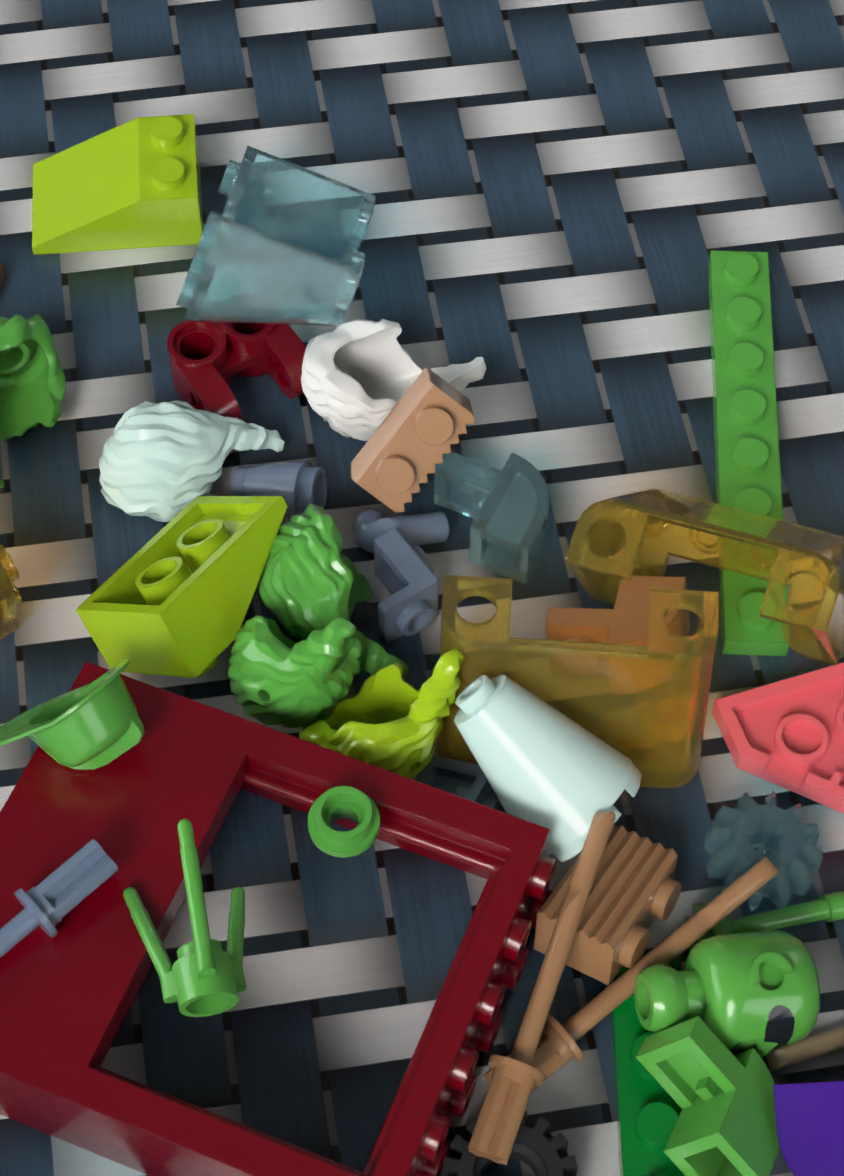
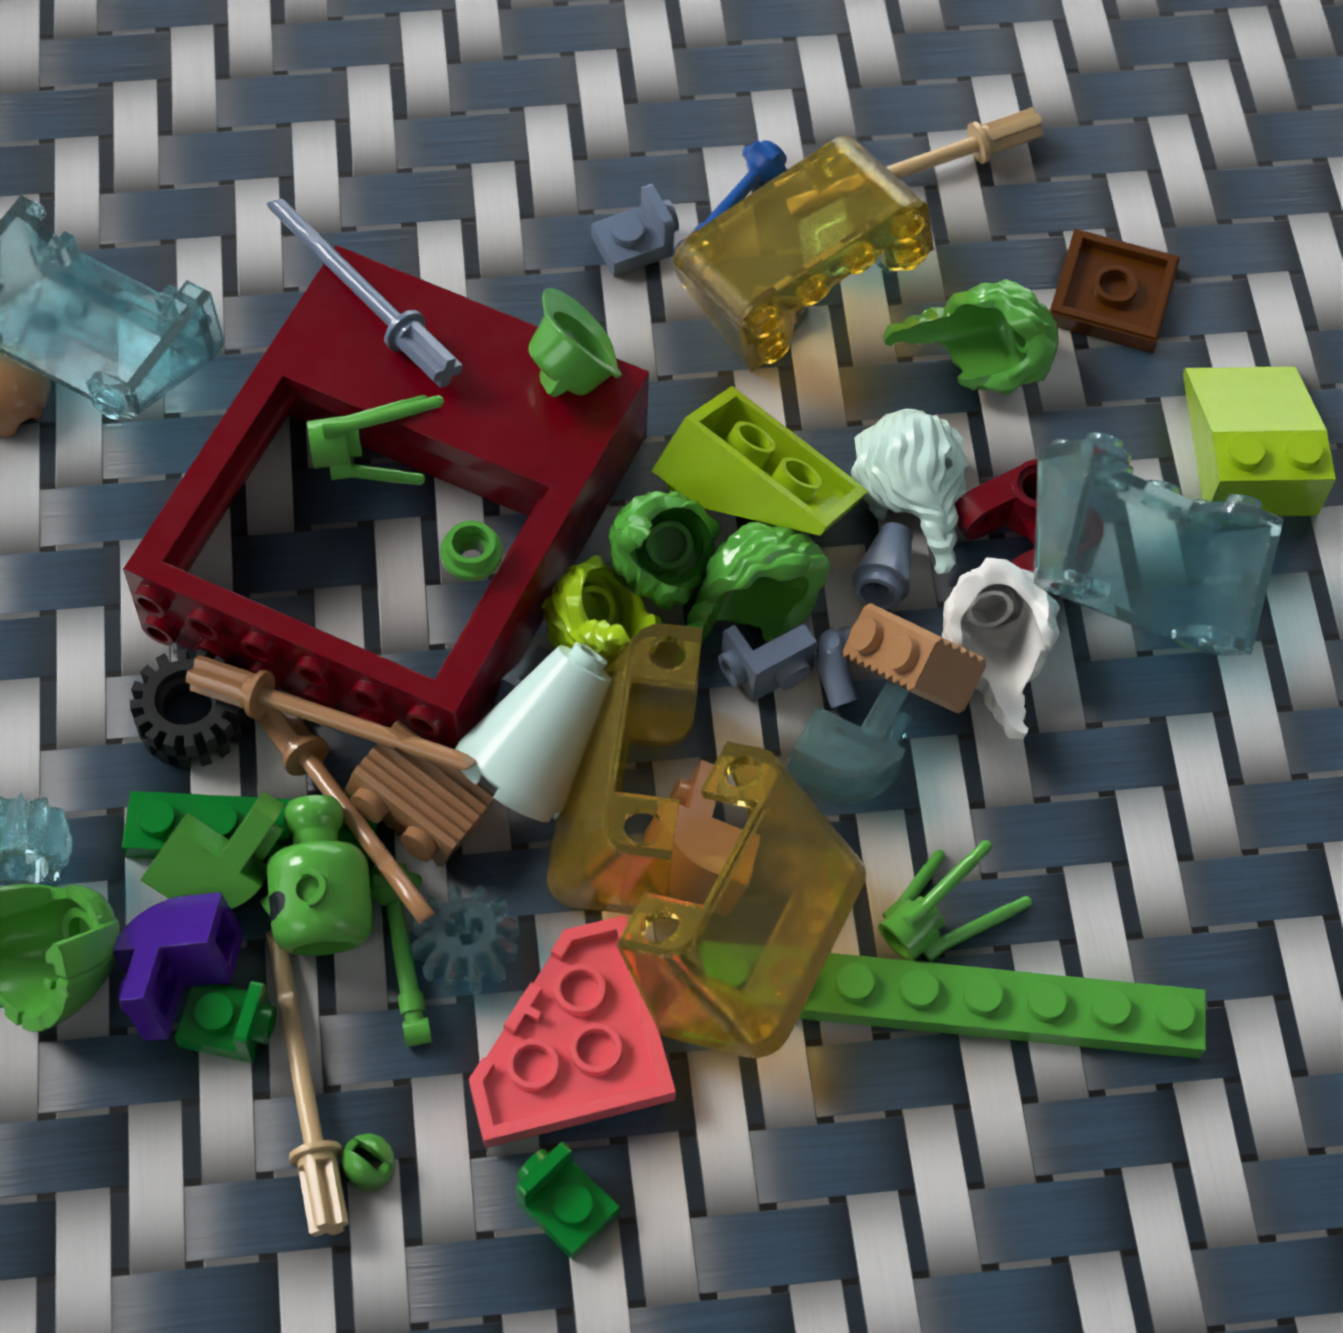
camera: 90 degrees right, 5 degrees up
none -> bright green plant [878,840,1032,963]

